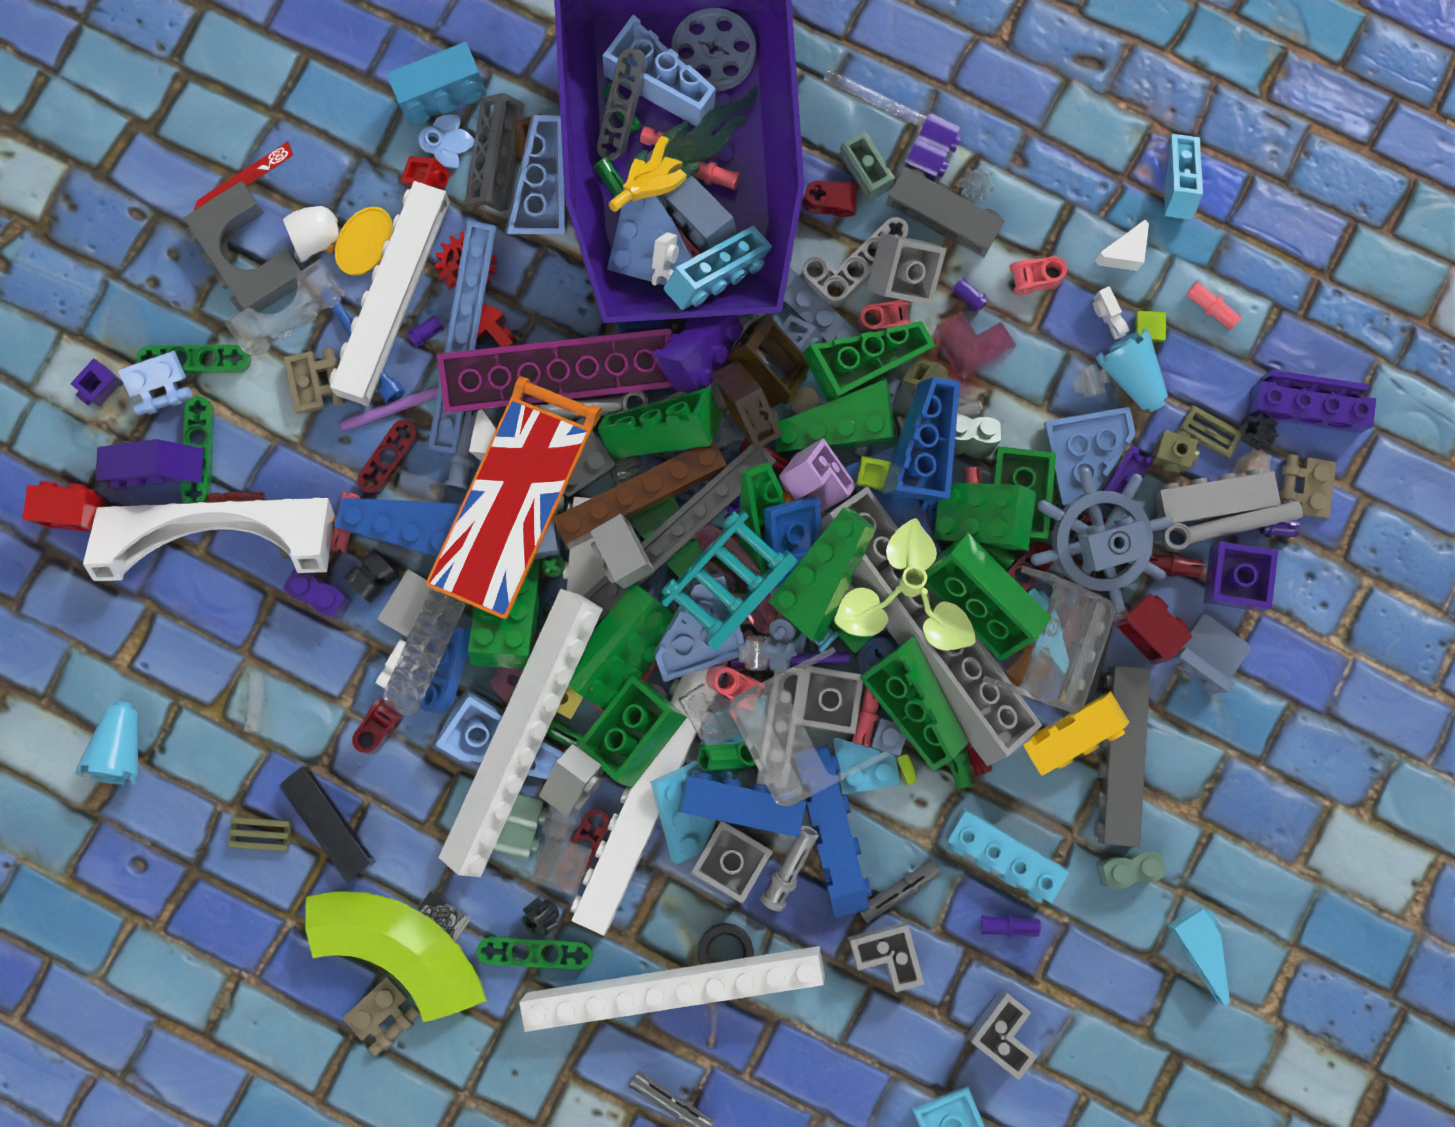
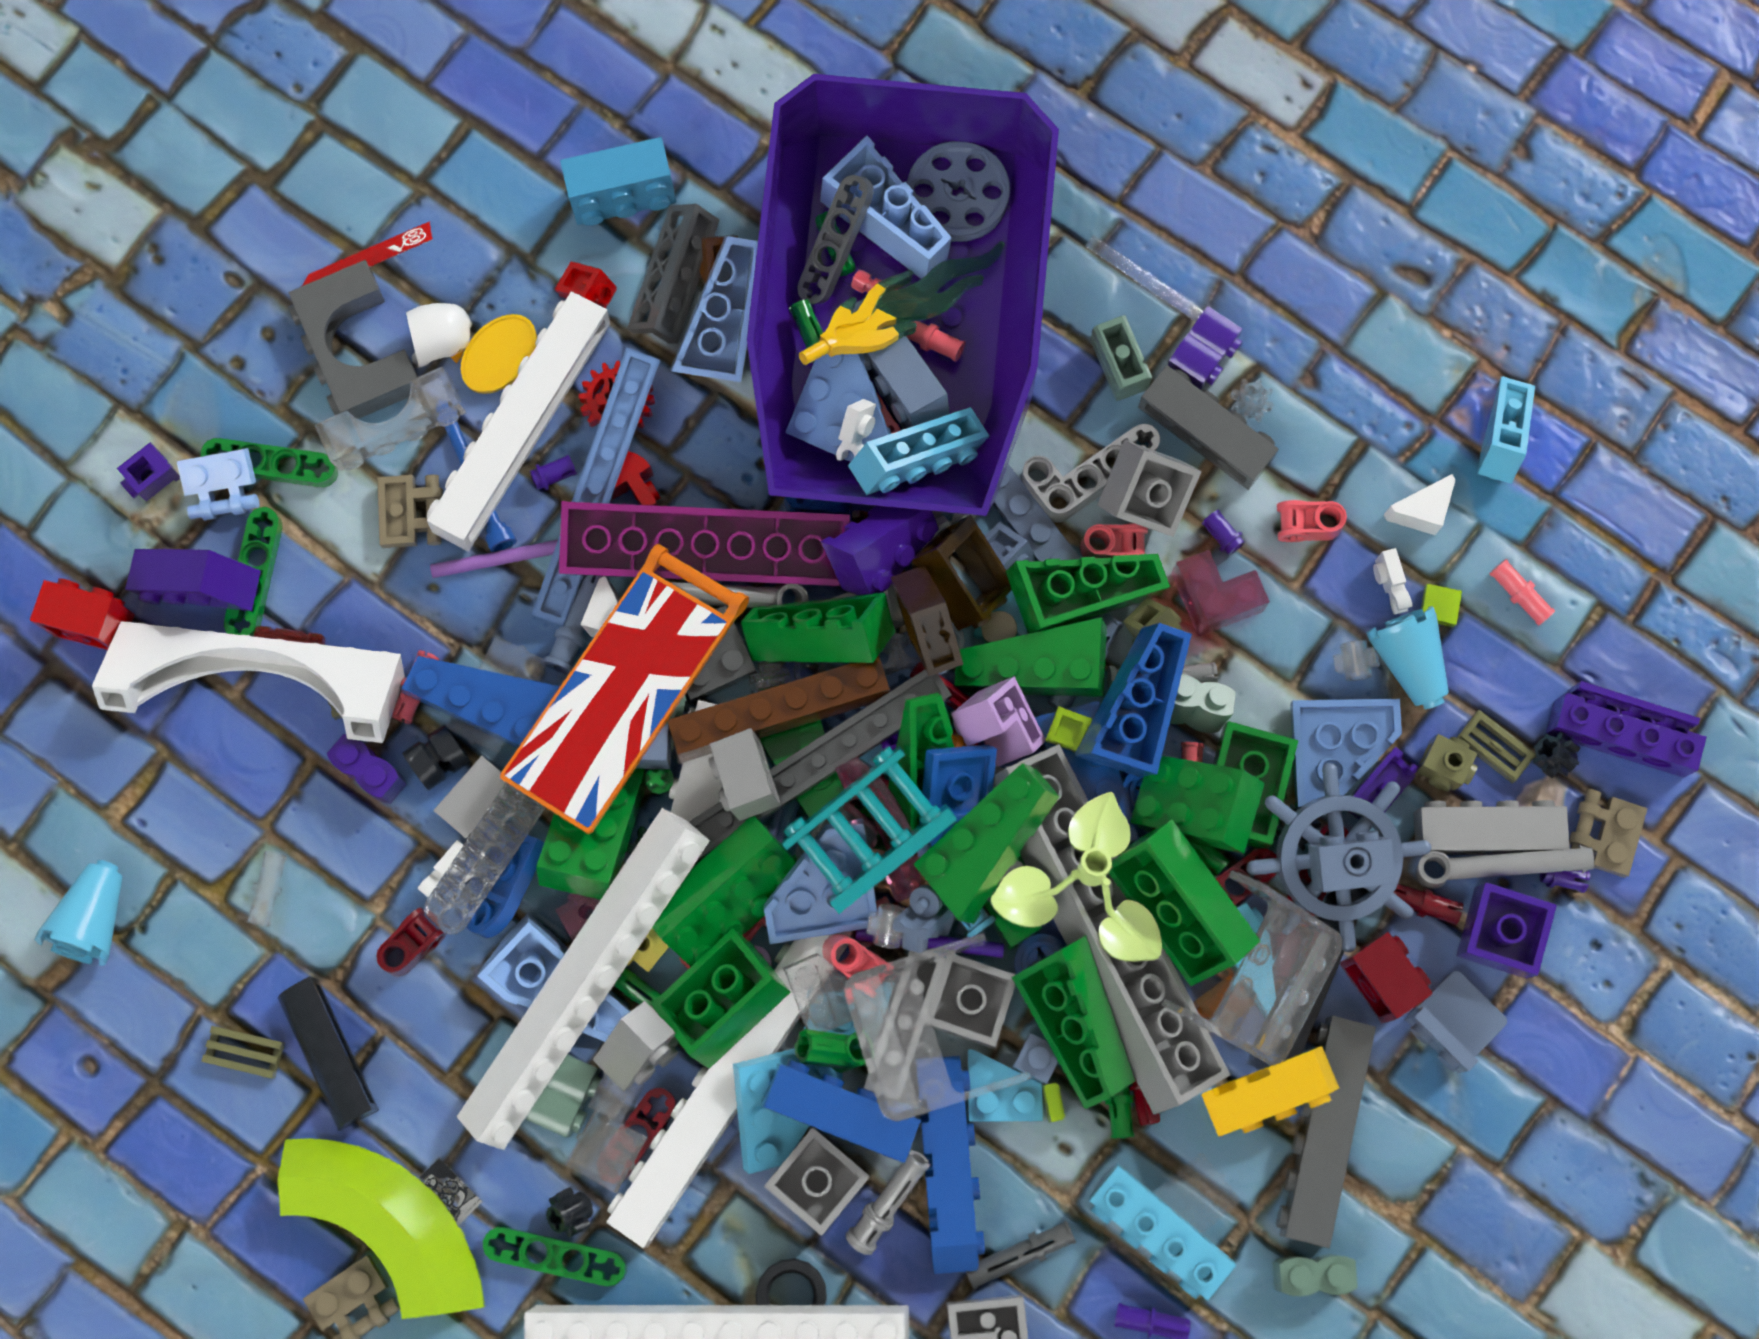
camera: 10 degrees right, 5 degrees down
dark red beam [357,420,419,495] -> none
light blue plate [418,114,475,168] -> none
dark red piece [803,180,858,217] -> none
coral pin [852,685,879,746] -> none

